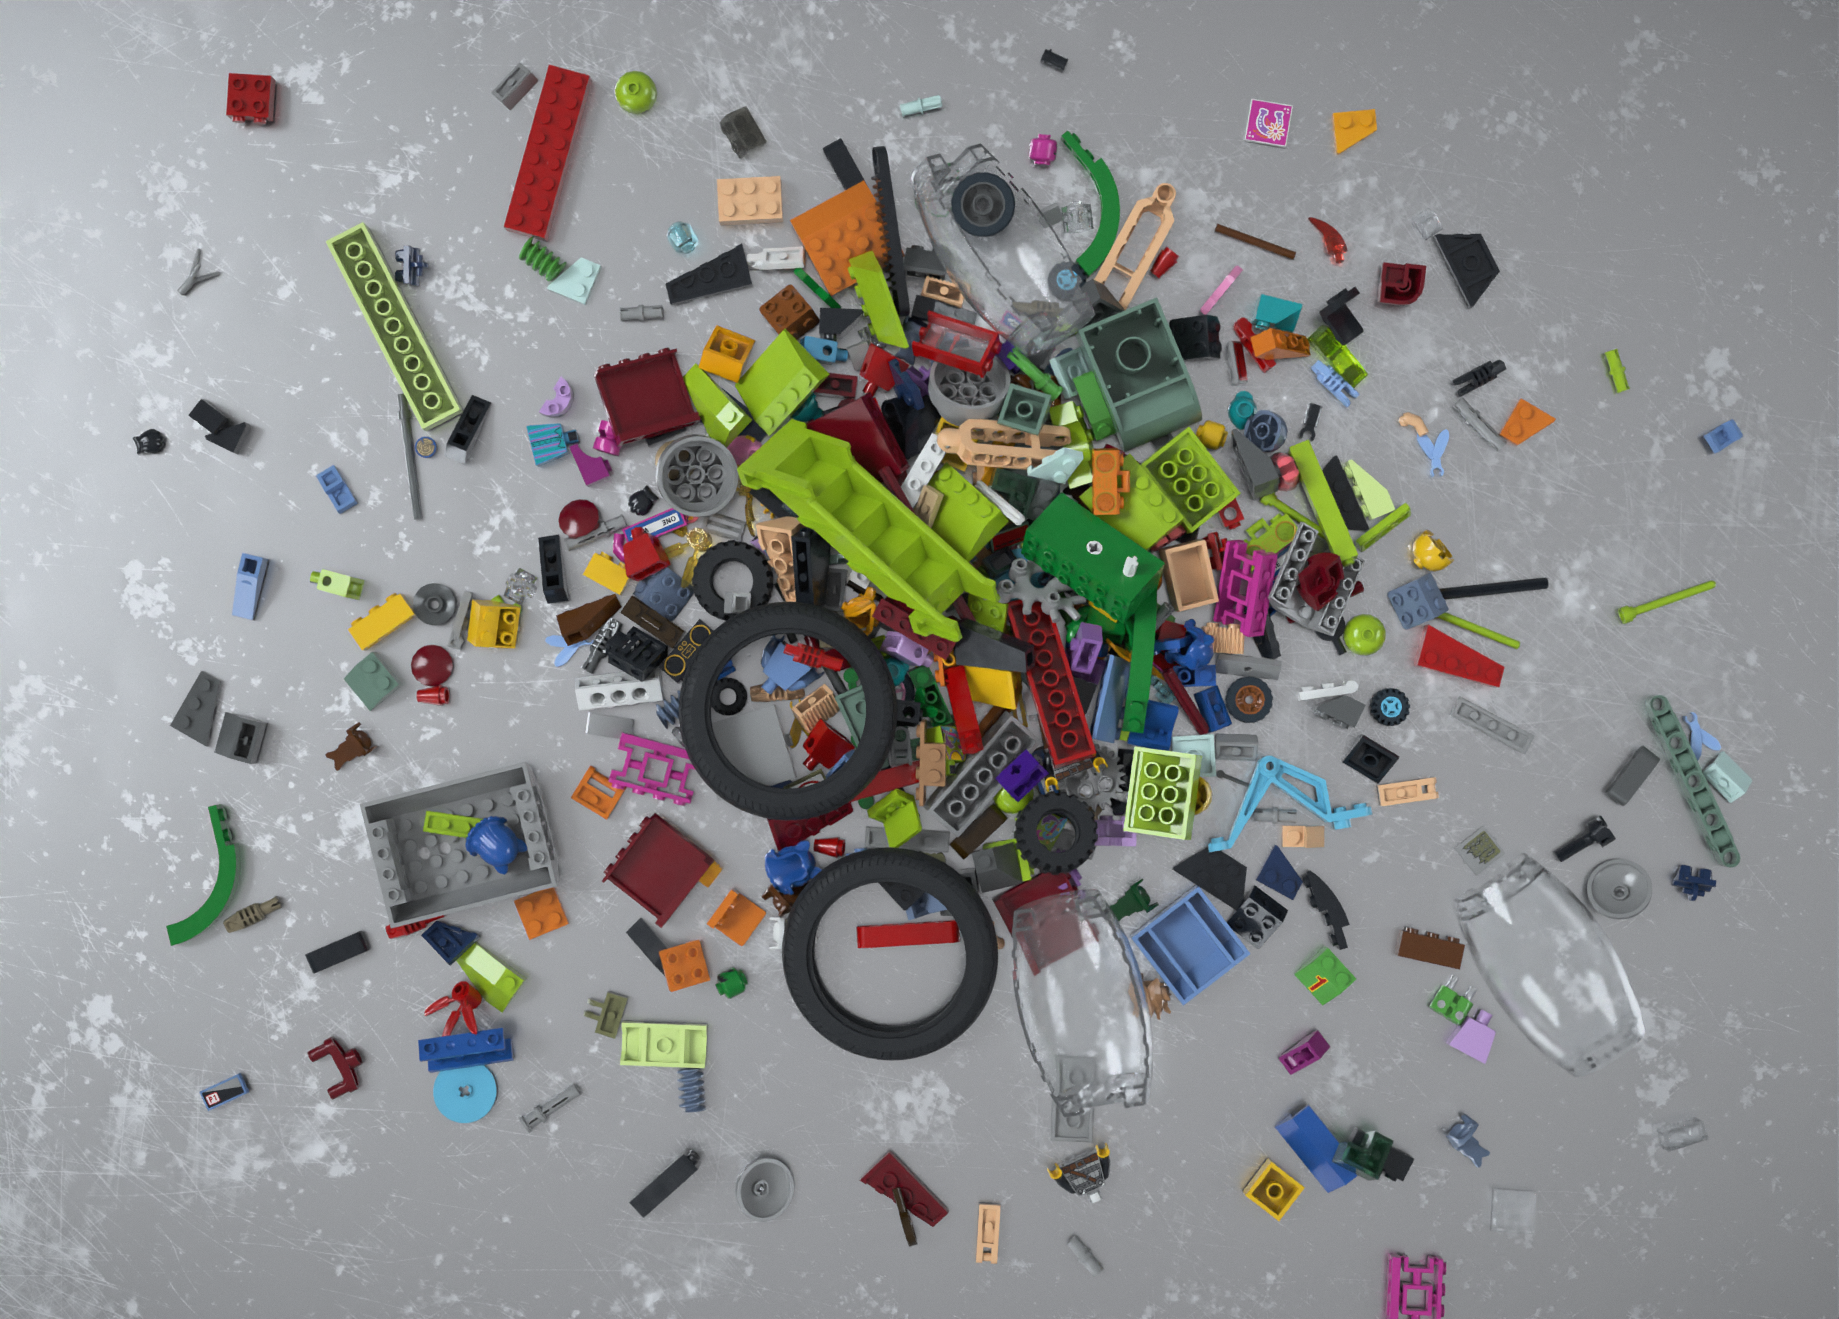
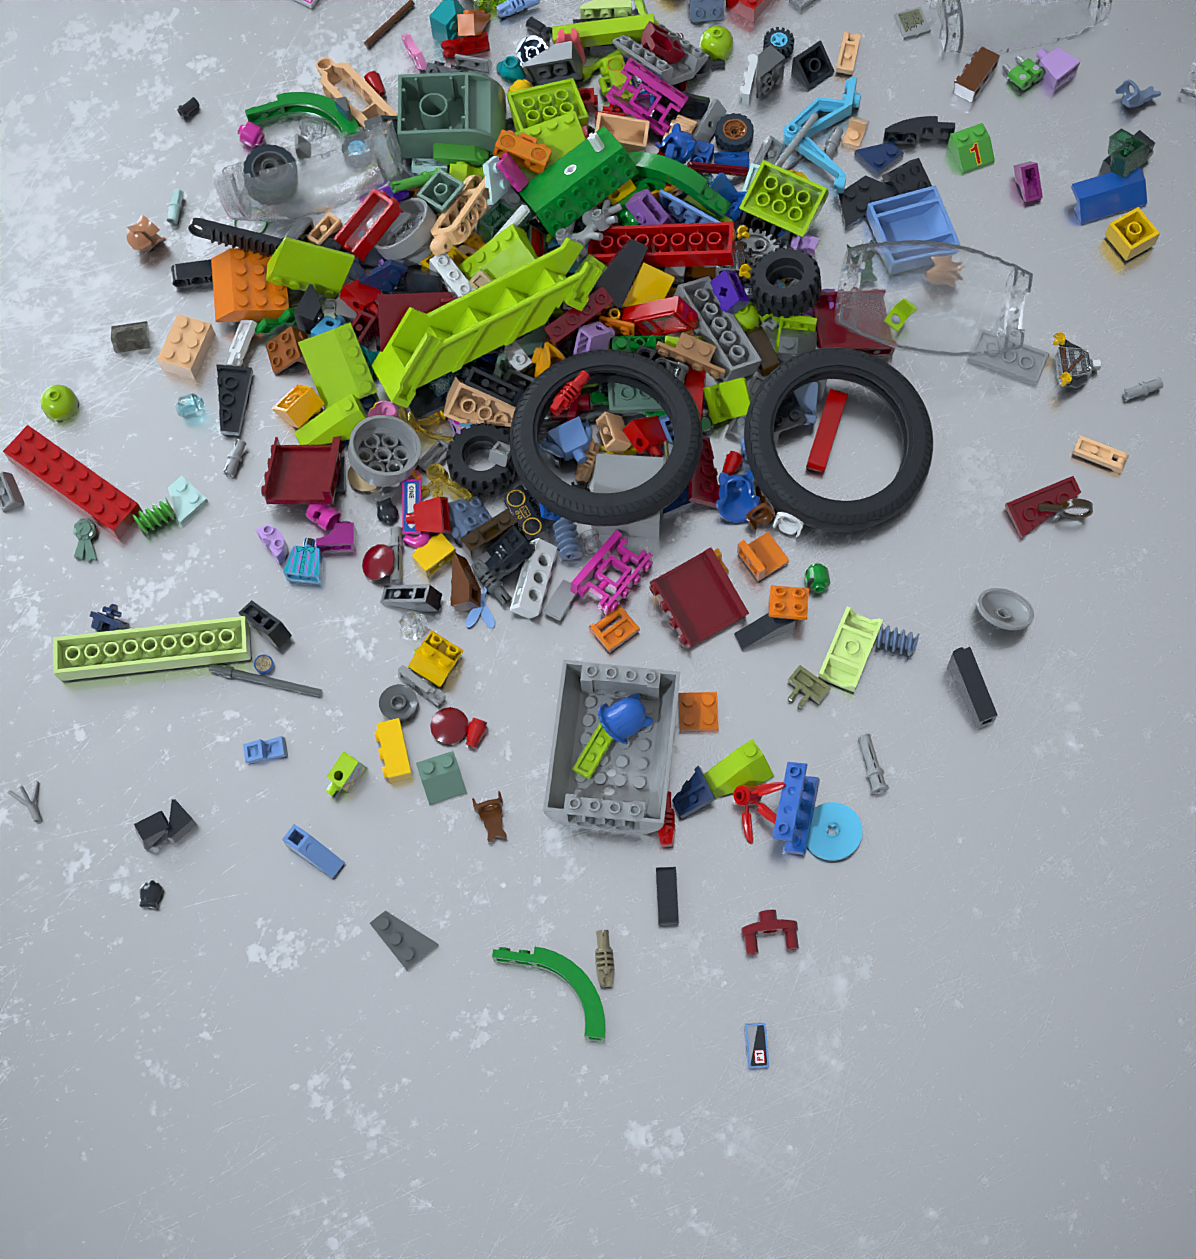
camera: 65 degrees left, 20 degrees down
dark grey slope [214,712,267,764] -> none
none -> sand green piece [73,518,97,562]
none -> nougat helmet [126,215,166,252]
none -> dark grey slope [334,96,352,121]
none -> dark pink slope [496,152,529,192]
none -> light grey bar [774,113,818,167]
none -> lime bracket [884,298,917,331]

